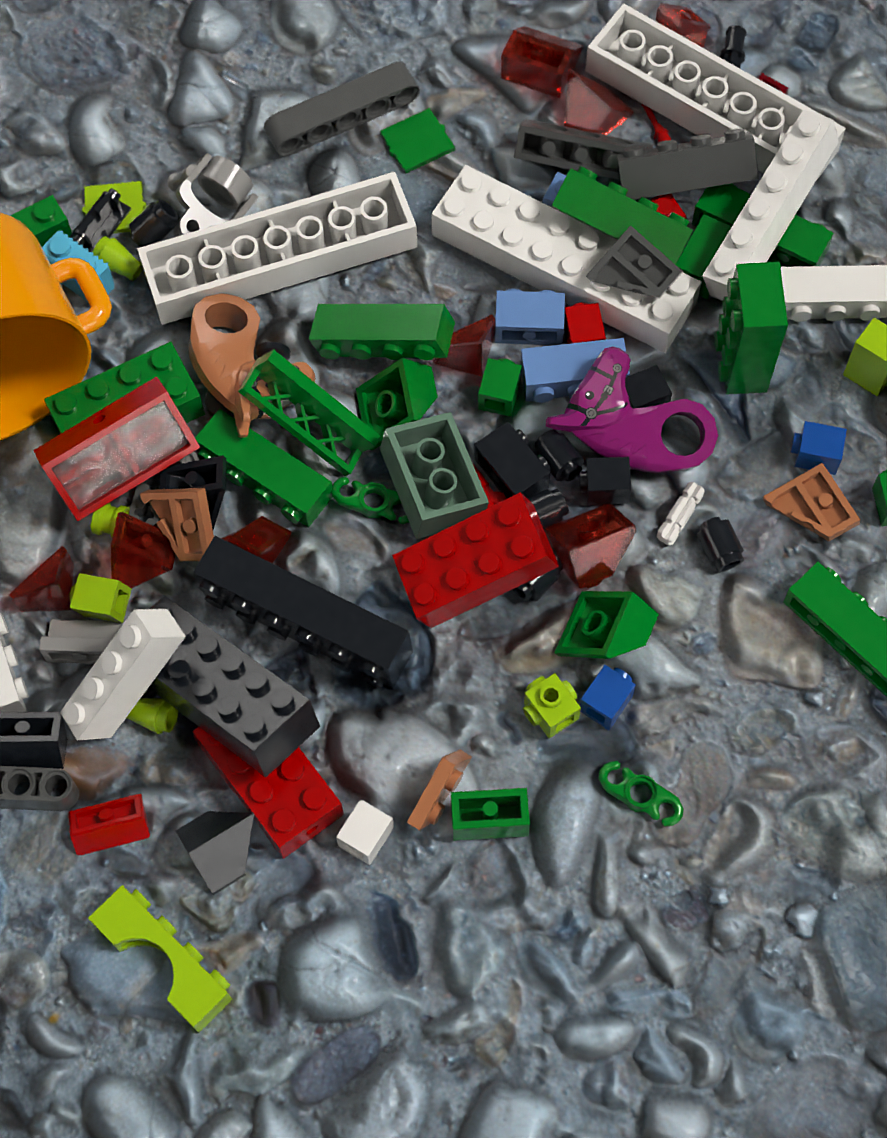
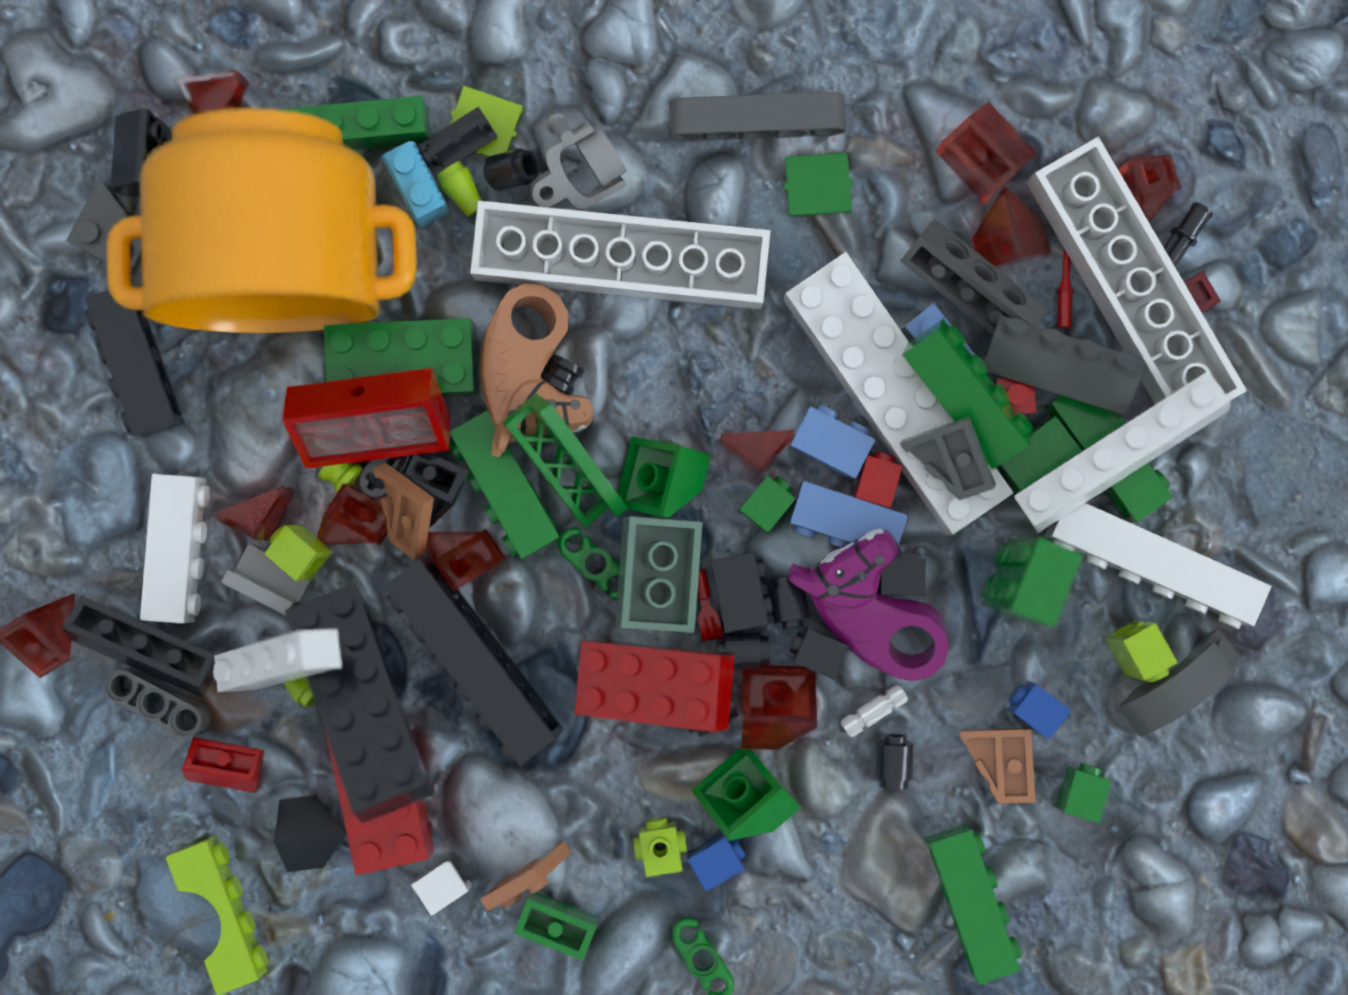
camera: 25 degrees right, 20 degrees up
green brick [309,304,455,360] -> none

